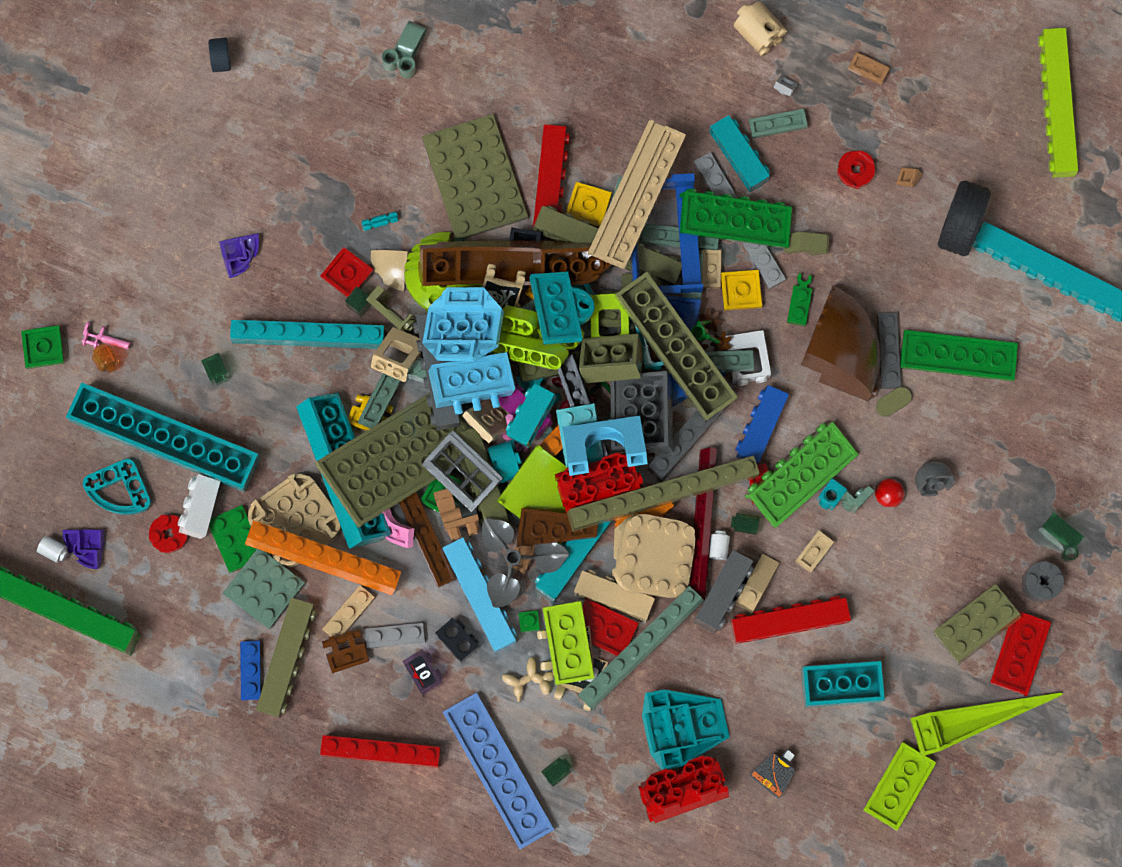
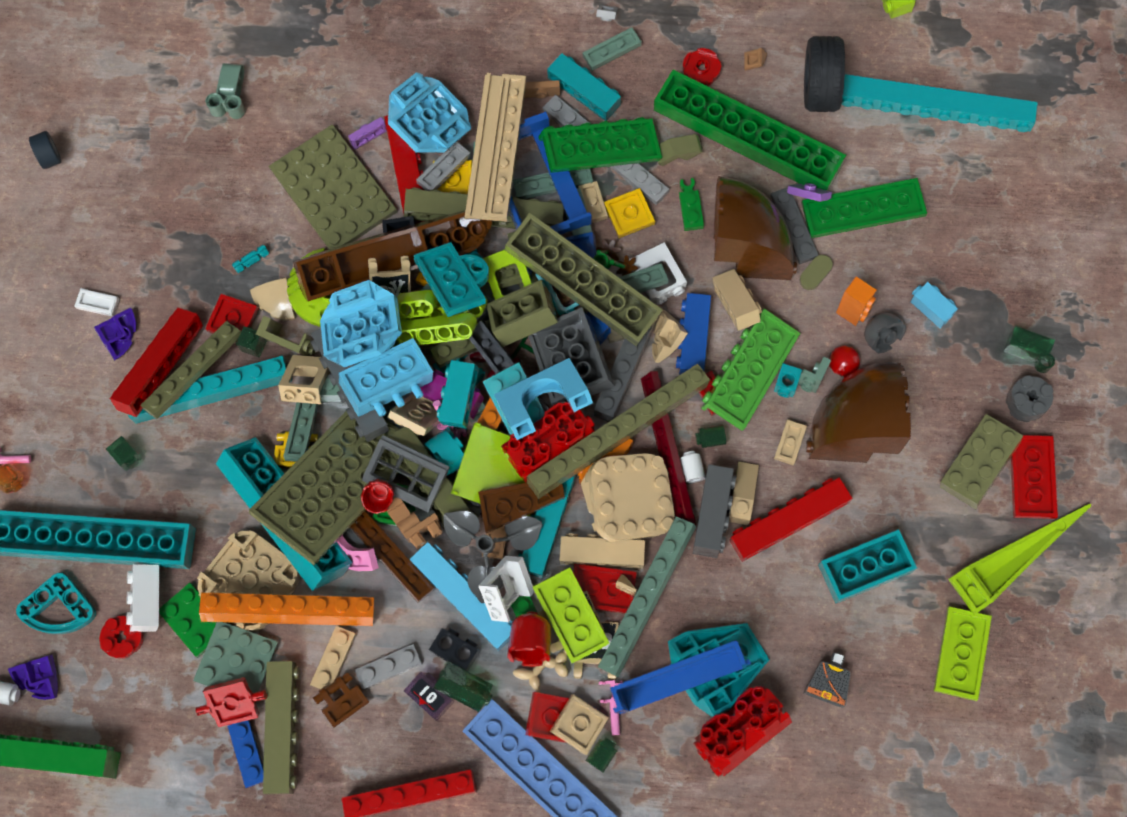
camera: 10 degrees left, 5 degrees down
none -> white tile [75,288,120,317]
none -> red brick [110,307,203,417]
none -> olive plate [141,321,242,419]
none -> plate [195,677,267,728]
none -> medium lavender plate [348,117,387,149]
none -> red hair [361,479,394,514]
none -> medium azure piece [388,72,471,153]
none -> light grey plate [416,142,471,191]
none -> clear green brick [434,661,493,712]
none -> white window [479,556,534,622]
none -> red cylinder [507,612,551,667]
none -> medium nougat plate [524,80,560,99]
none -> red plate [525,692,569,743]
none -> tan tile [550,694,608,755]
none -> bright pink piece [599,680,623,736]
none -> blue piece [610,640,751,714]
none -> tan slope [616,574,637,596]
none -> tan brick [652,310,688,363]
none -> green brick [654,70,846,191]
none -> tan brick [712,269,762,331]
none -> medium lavender plate [787,184,832,202]
none -> reddish brown brick [806,362,911,463]
none -> orange brick [836,276,877,326]
none -> medium azure brick [911,282,958,329]

